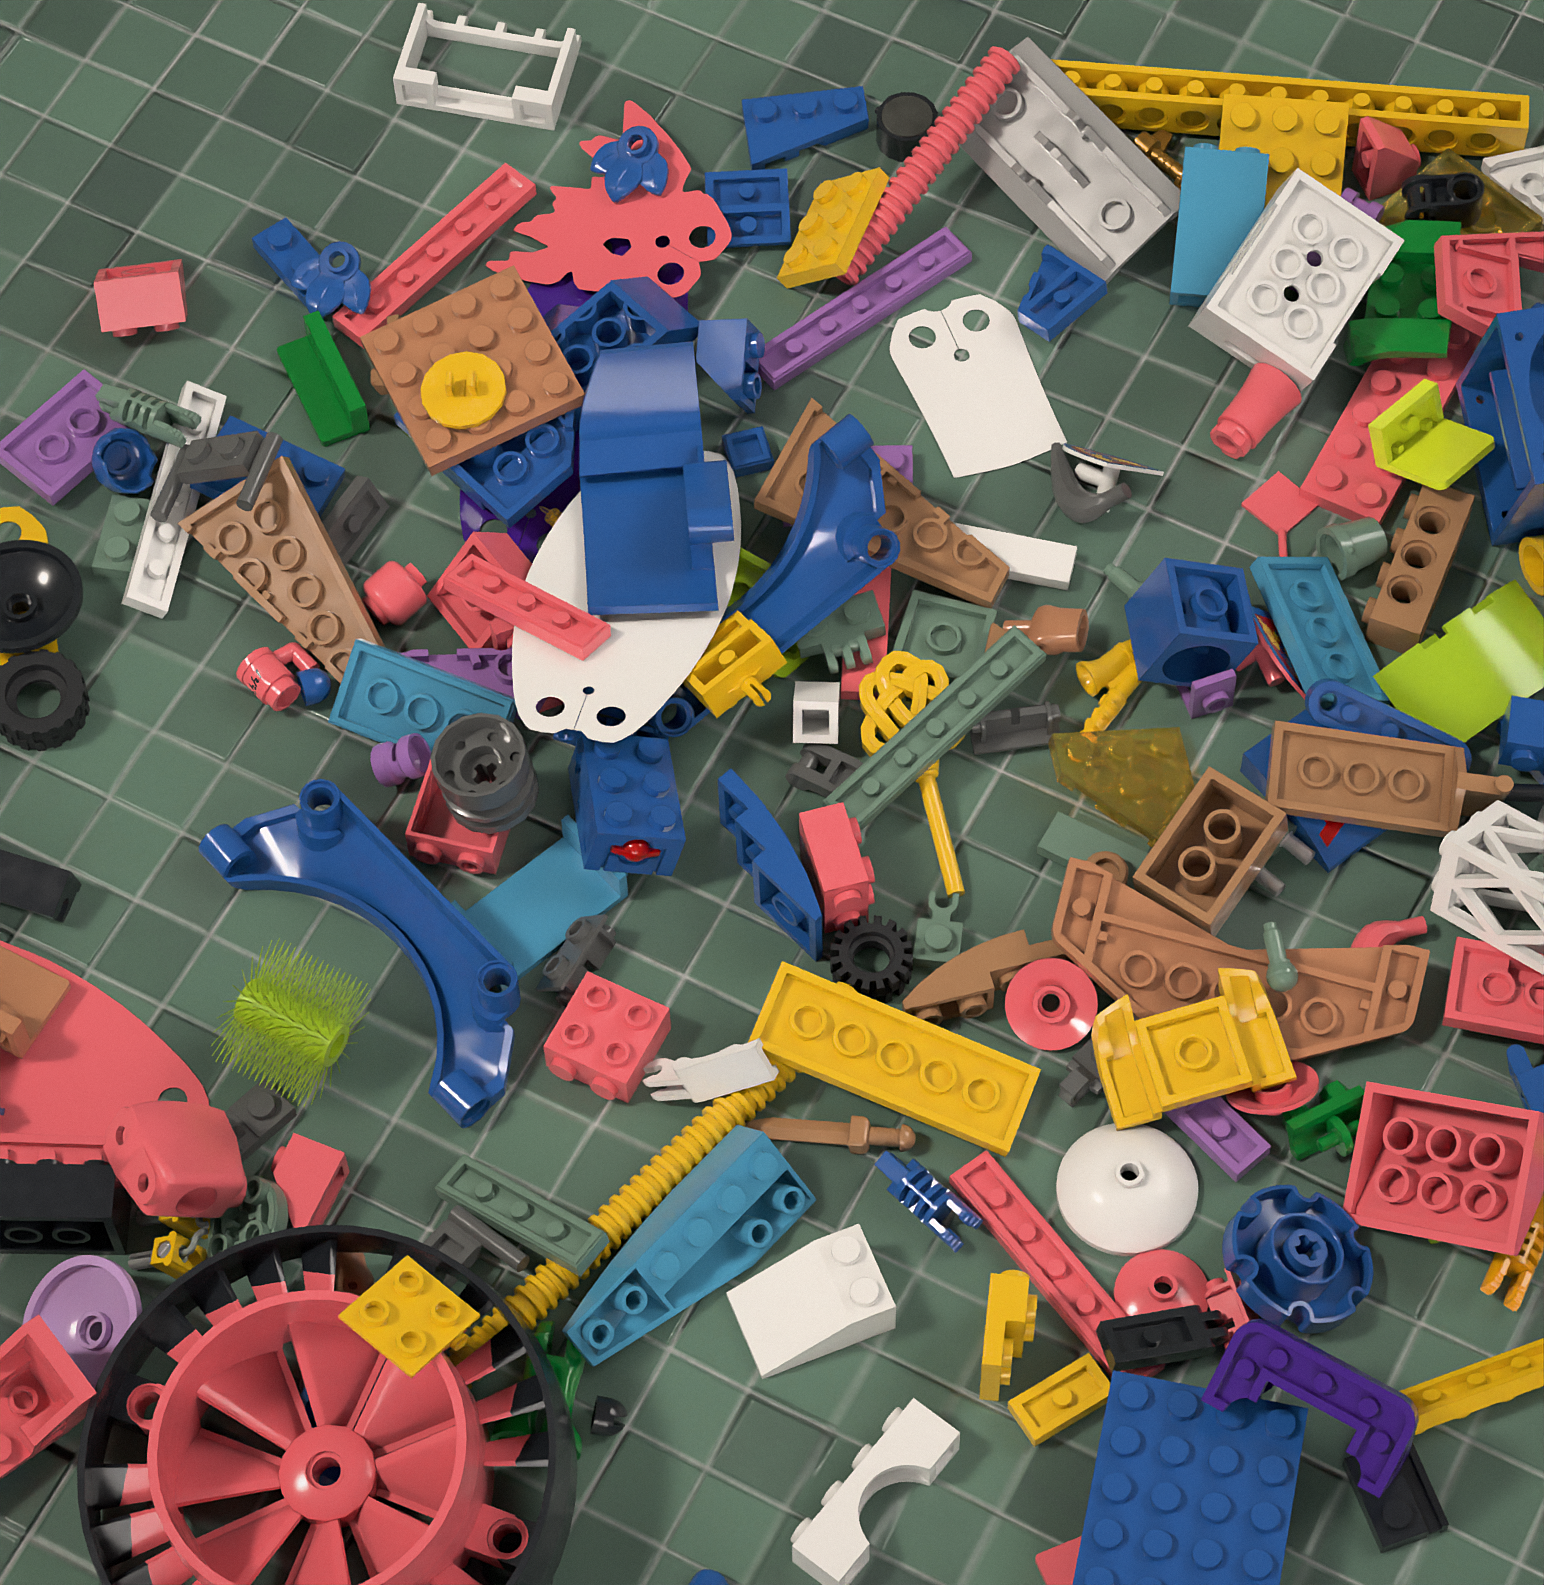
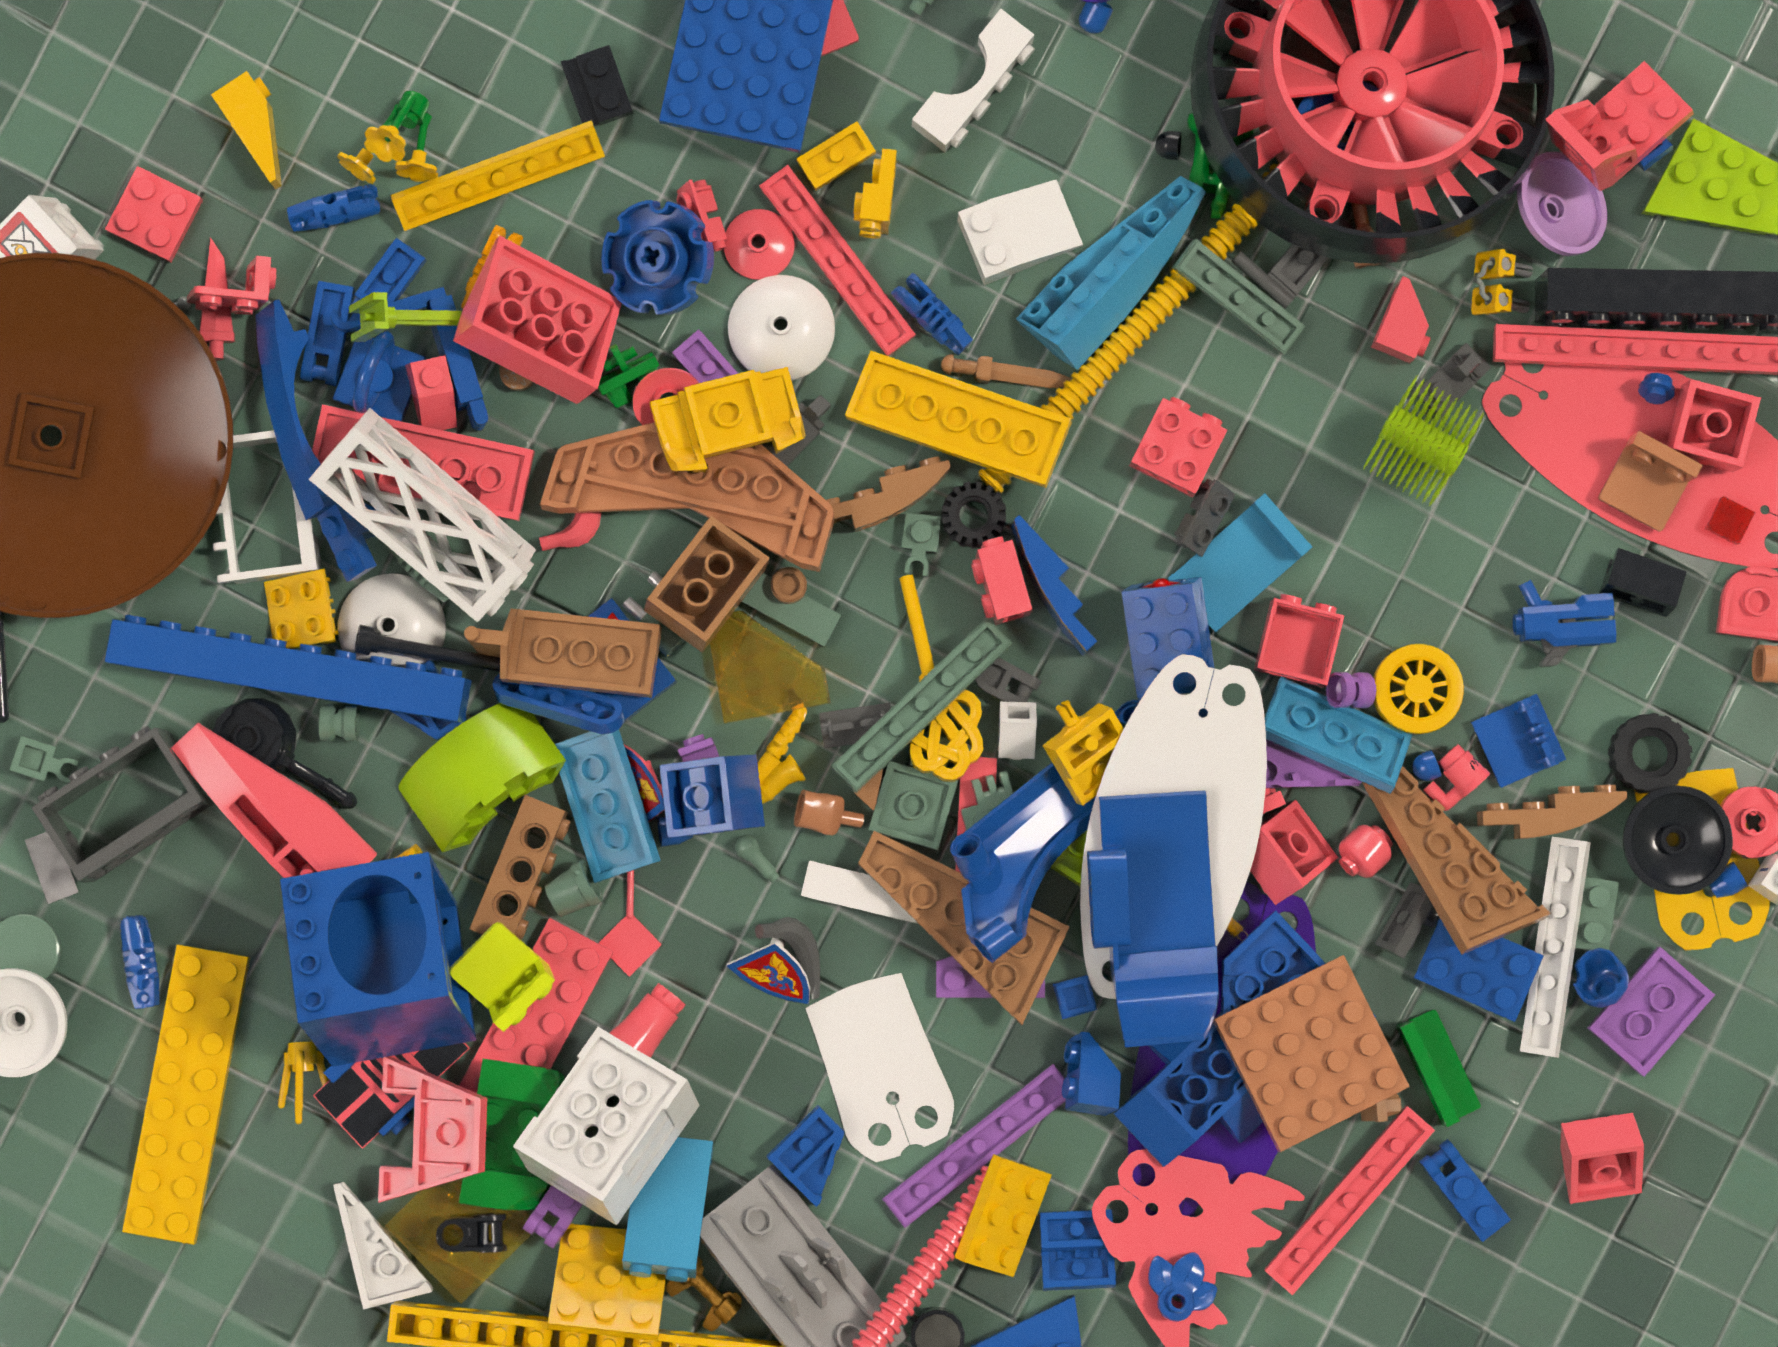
camera: 175 degrees right, 25 degrees up
sand green hinge [95,384,202,448] -> none
coral piece [103,1101,247,1218] -> none
dark grey plate [150,431,283,522] -> none
blue panel [199,779,521,1128] -> none
sand green tile [207,1175,288,1258] -> none
blue plate [291,241,371,318] -> none
yellow hinge [338,1255,480,1379] -> none
yellow piece [420,351,507,430] -> none
dark grey wheel [430,713,539,834] -> none
coral tile [443,554,611,661] -> none
white arm [642,1038,779,1103] -> none
coral dish [1005,958,1098,1051] -> none
black hinge [1096,1305,1231,1373] -> none
dark purple windscreen [1201,1319,1419,1498] -> none
sand green piece [1263,922,1299,992] -> none
coral slope [1352,116,1421,201] -> none
none -> yellow wheel [1373,644,1464,735]
none -> blue hinge [1471,694,1566,788]
none -> medium nougat slope [1477,785,1627,839]
none -> blue piece [1512,580,1616,668]

